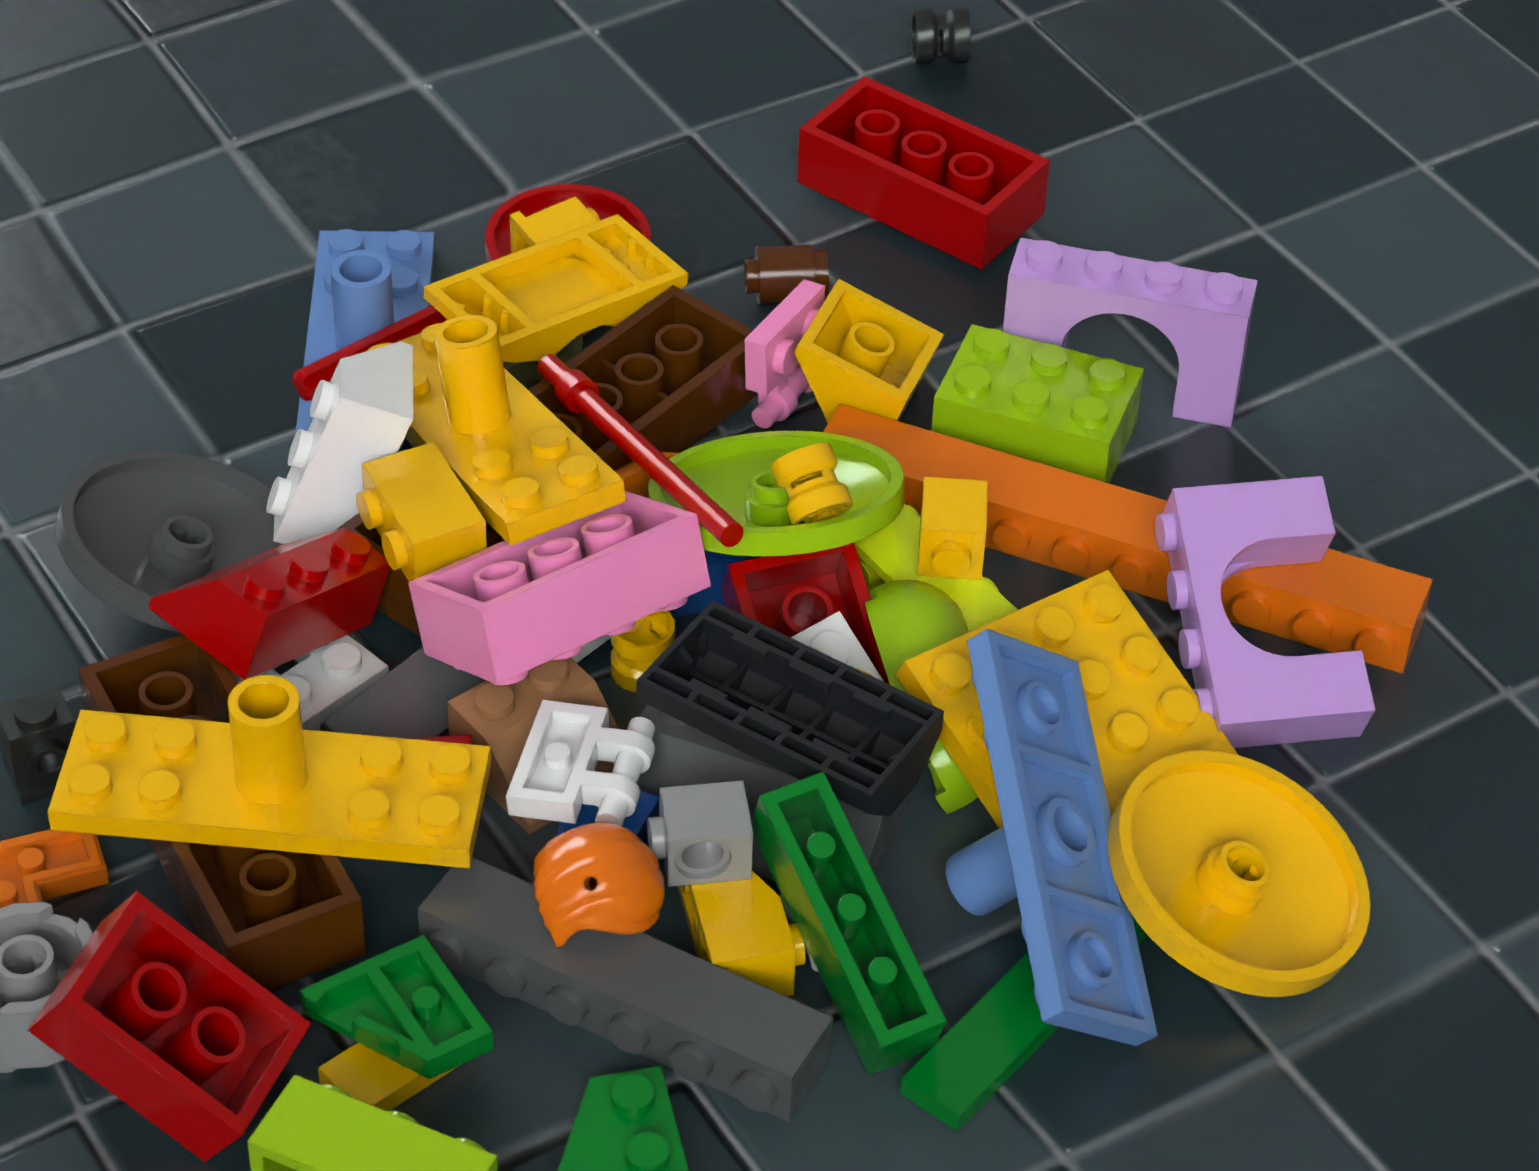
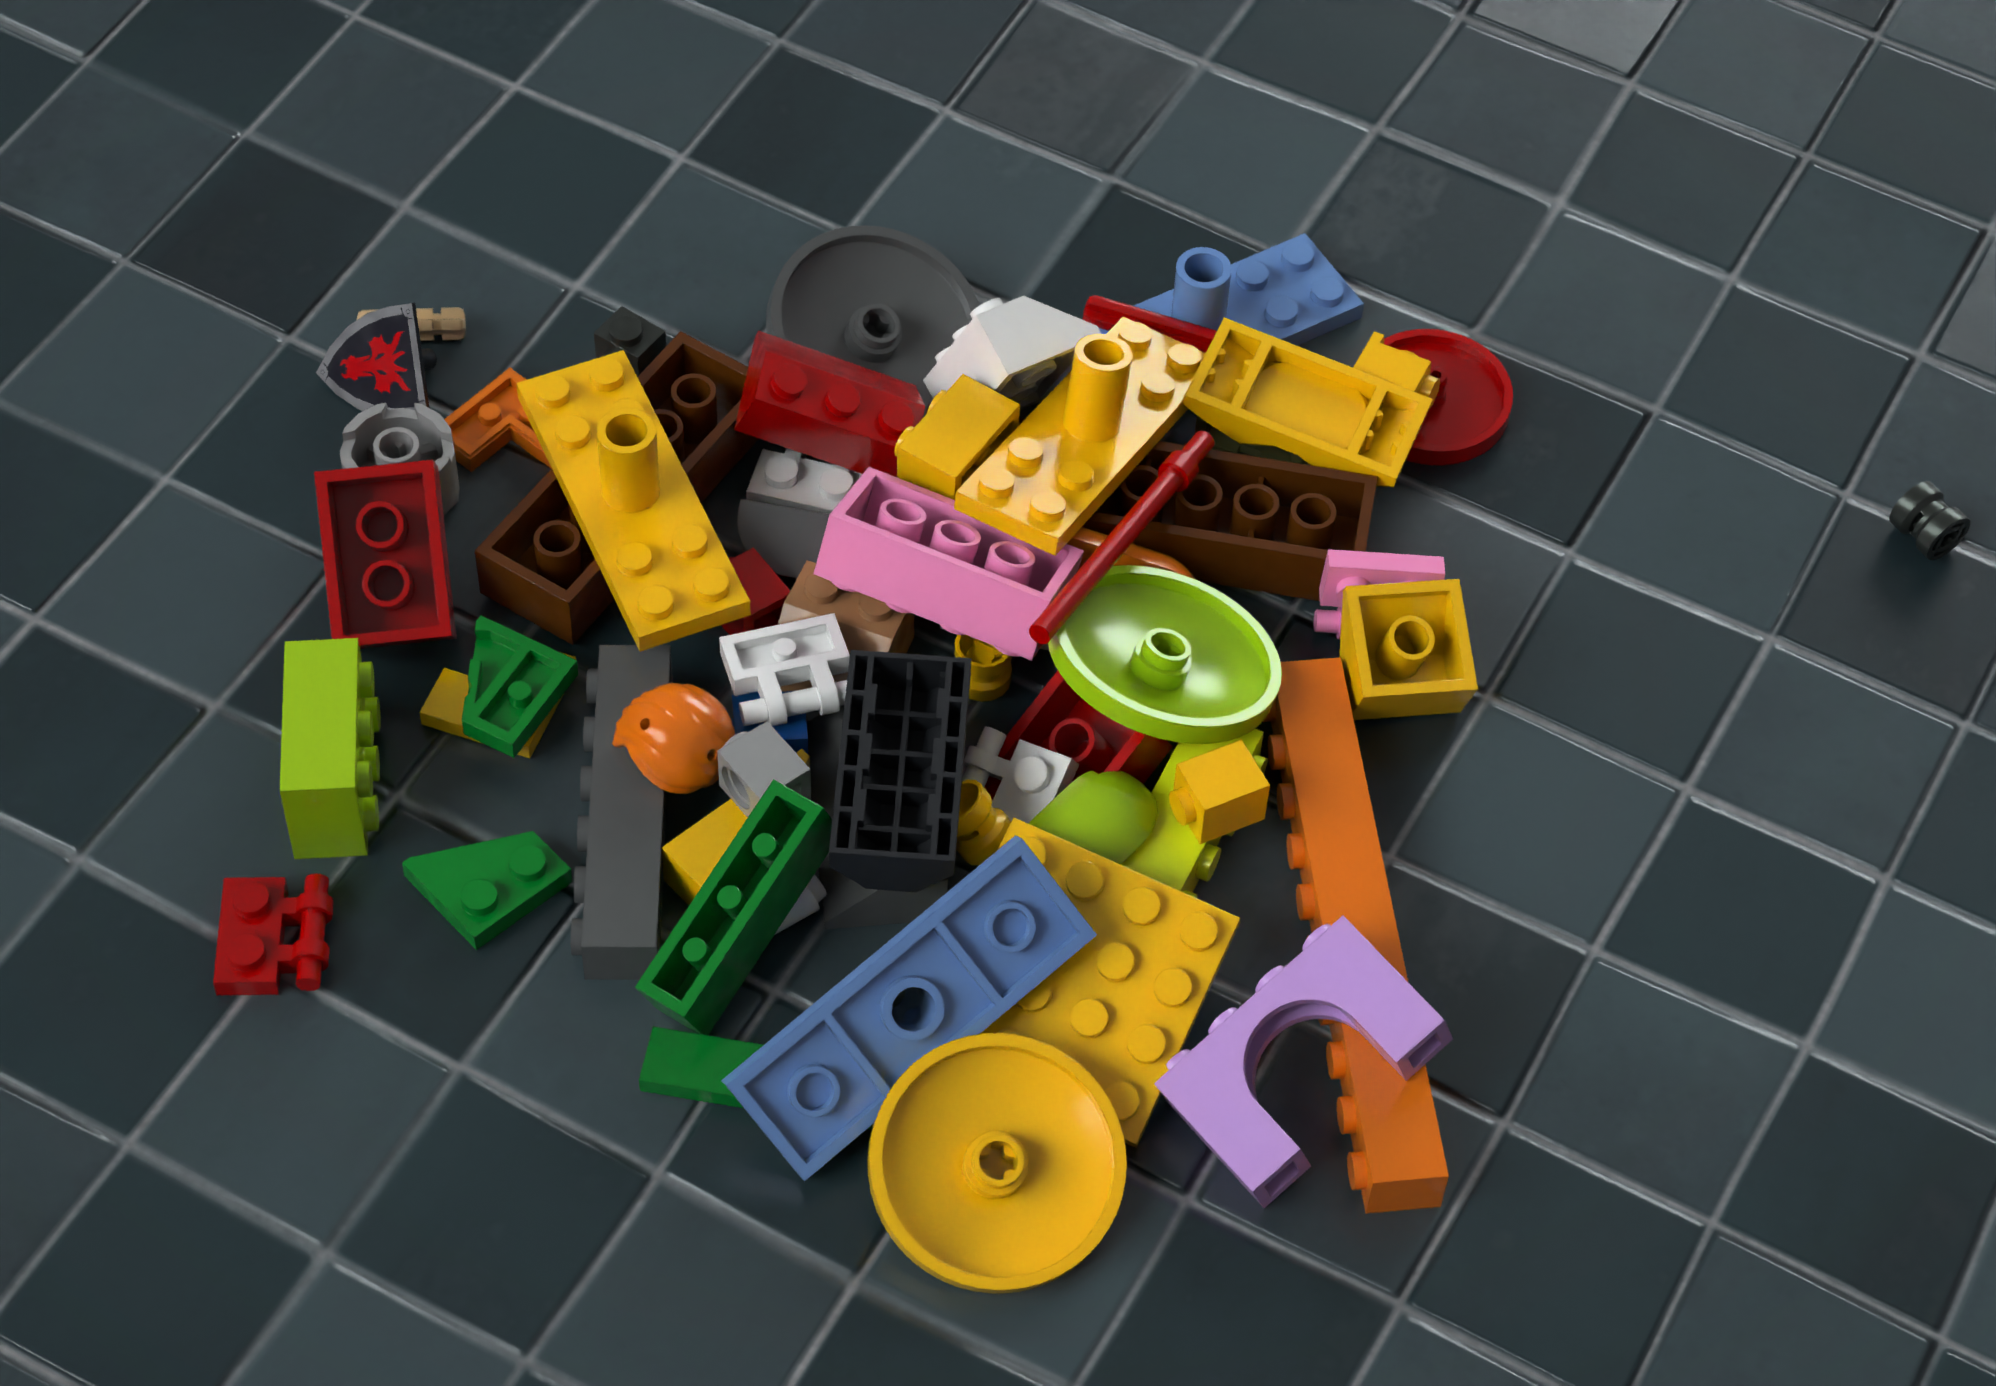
camera: 60 degrees right, 10 degrees up
reddish brown brick [744,245,829,305] -> none
yellow wheel [770,442,853,526] -> none
red brick [797,76,1050,270] -> none
lime brick [931,324,1144,483] -> none
lavender arch [1003,238,1258,428] -> none

